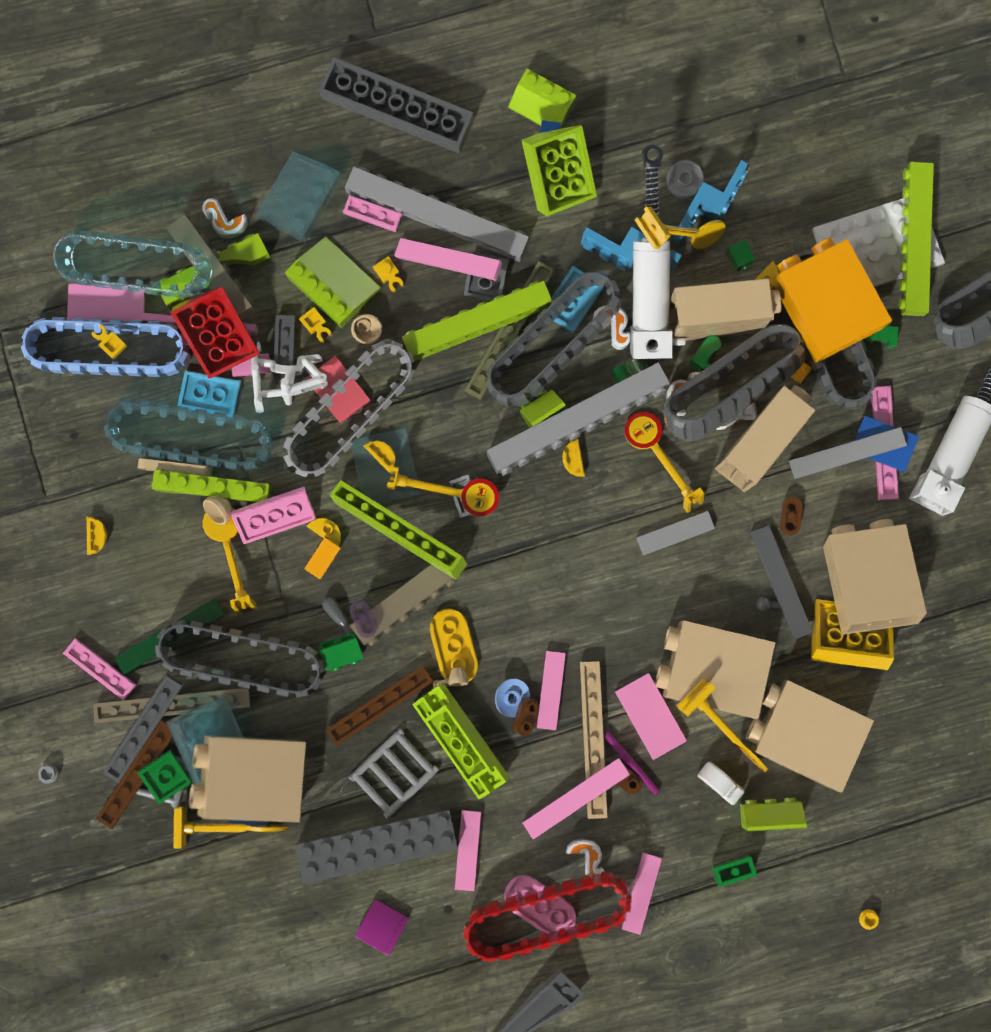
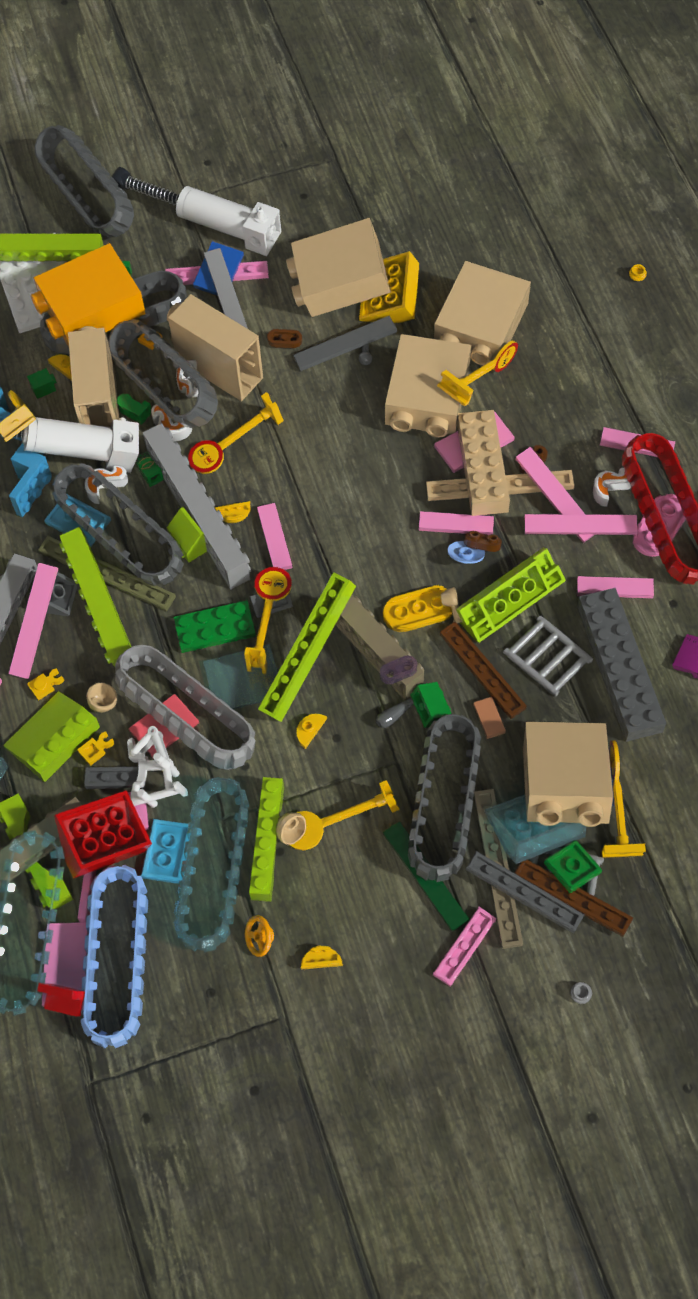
camera: 85 degrees left, 20 degrees down
yellow plate [91,325,127,360] -> none
tan beam [138,459,213,477] -> none
bright pink tile [231,487,316,544] -> none
light orange tile [304,537,342,579] -> none
yellow plate [363,441,396,473] -> none
magenta bar [603,731,660,795] -> none
light grey tile [636,511,715,556] -> none
white animal [697,762,744,805] -> none
green brick [710,854,757,887] -> none
lime slope [740,798,807,831] -> none
none -> red panel [37,983,85,1017]
none -> green plate [174,600,256,653]
none -> light orange piece [245,915,274,957]
none -> bright pink tile [257,503,292,570]
none -> tan brick [457,410,510,516]
none -> nougat tile [473,697,506,739]
none -> bright pink tile [524,514,637,535]

